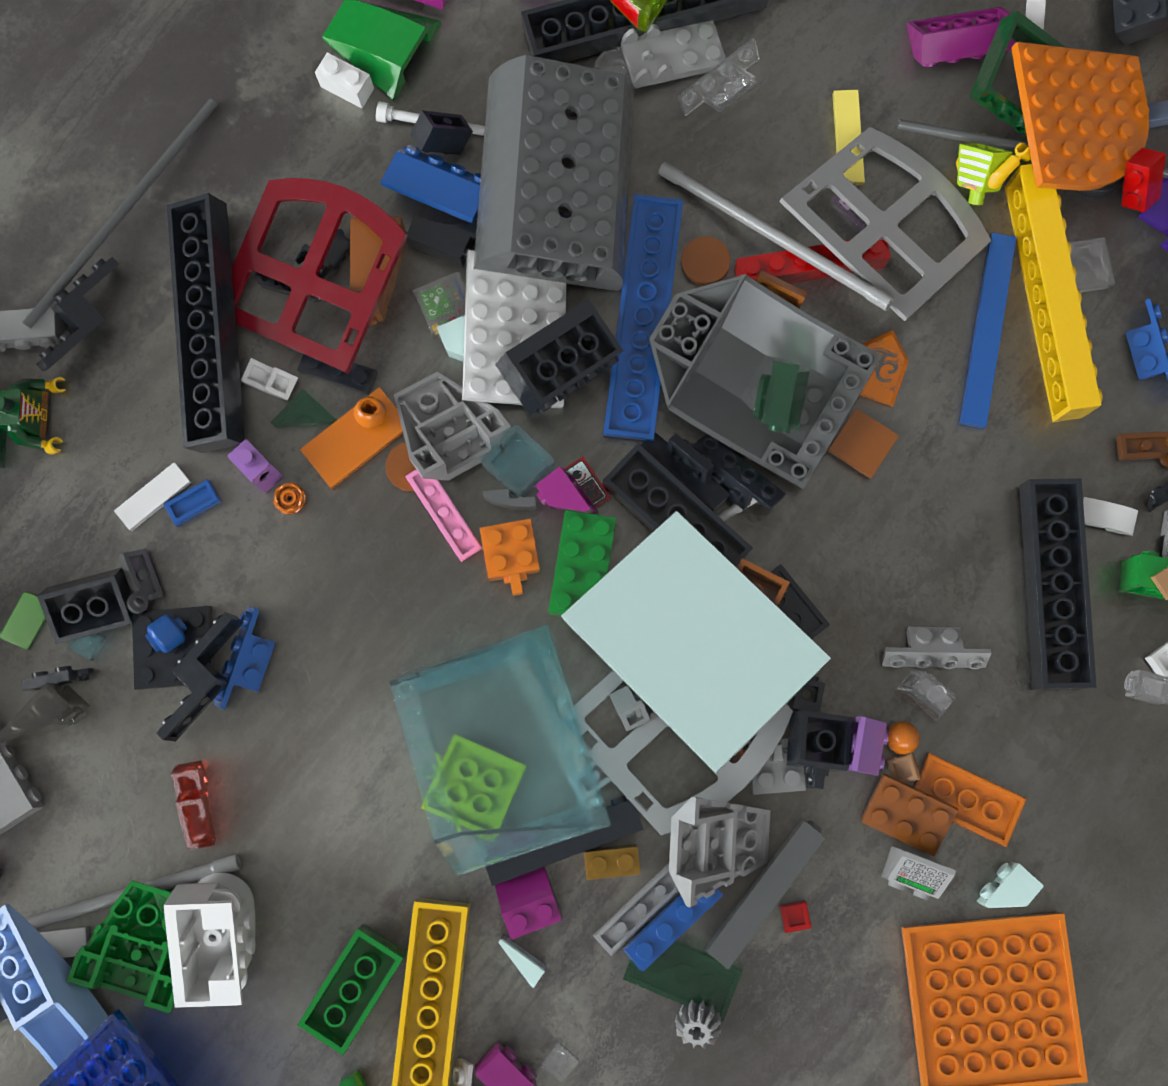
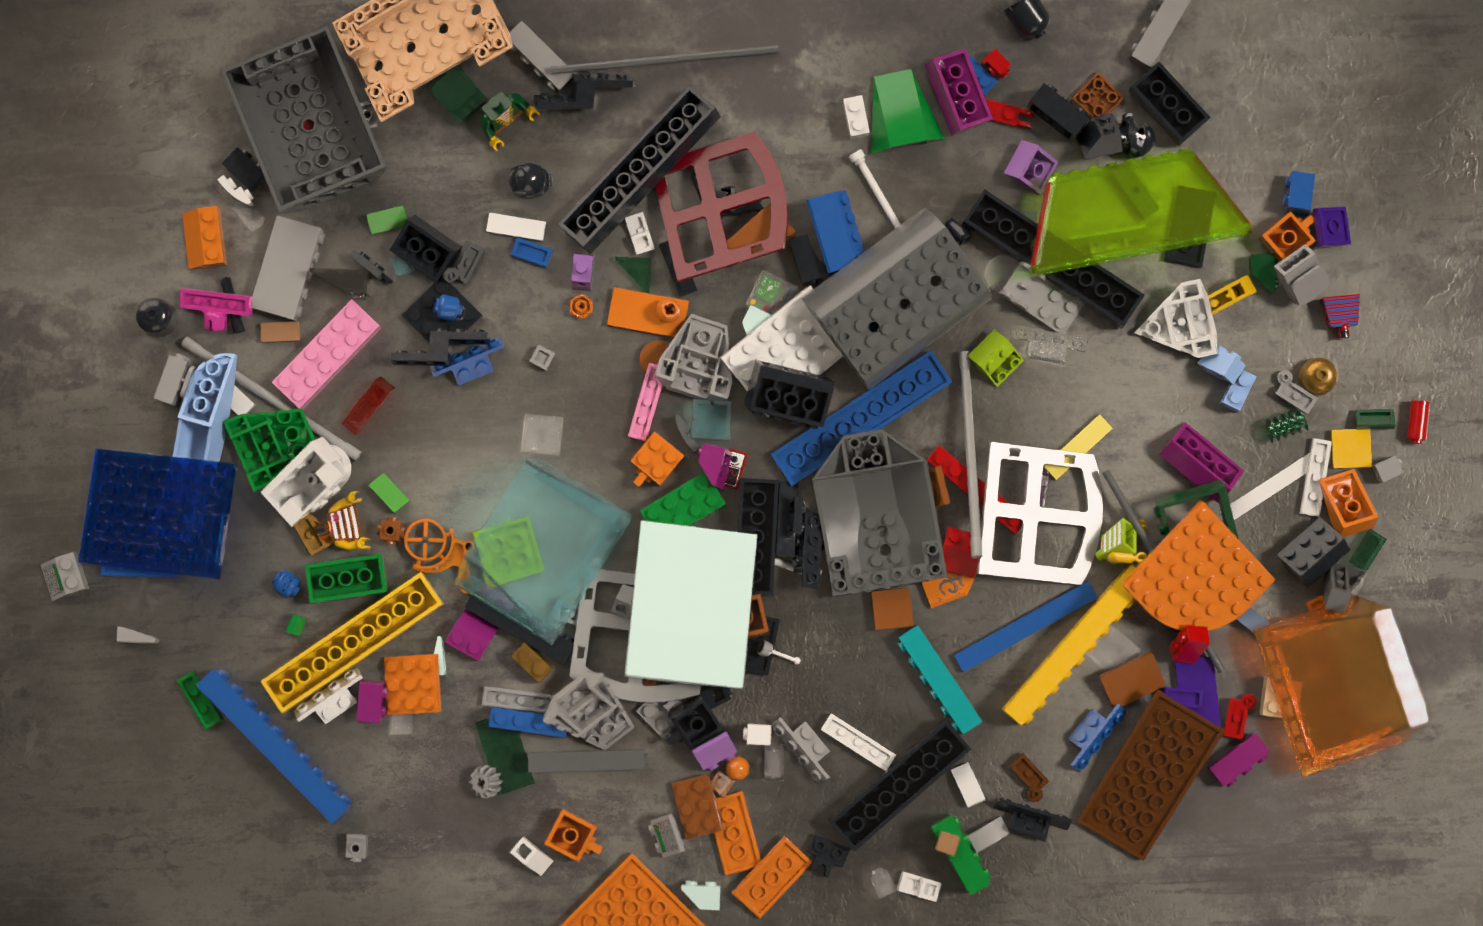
camera: 50 degrees right, 5 degrees up
black brick [410,110,473,155] -> none
dark orange tile [681,236,731,286] -> none
clear green brick [754,361,810,434] -> none
red tile [779,900,812,933] -> none
none -> medium nougat tile [261,322,300,343]
none -> blue head [271,570,301,599]
none -> bright pink brick [272,299,382,410]
none -> pearl gold wing [293,514,335,557]
none -> torso [316,491,370,551]
none -> bright green slope [369,473,410,514]
none -> dark orange brick [377,517,406,545]
none -> orange plate [384,654,441,715]
none -> orange piece [404,519,478,594]
none -> black helmet [508,163,553,198]
none -> white slope [510,836,553,876]
none -> clear plate [521,414,564,456]
none -> light grey plate [529,345,555,371]
none -> orange hinge [545,809,603,862]
none -> orange tile [732,836,813,919]
none -> white brick [743,724,771,745]
none -> hinge [757,640,801,665]
none -> black plate [807,834,850,877]
none -> white plate [821,714,896,771]
none -> teal brick [897,625,982,734]
none -> red slope [942,527,979,579]
none -> lime slope [968,329,1024,387]
none -> dark orange tile [1099,651,1166,709]

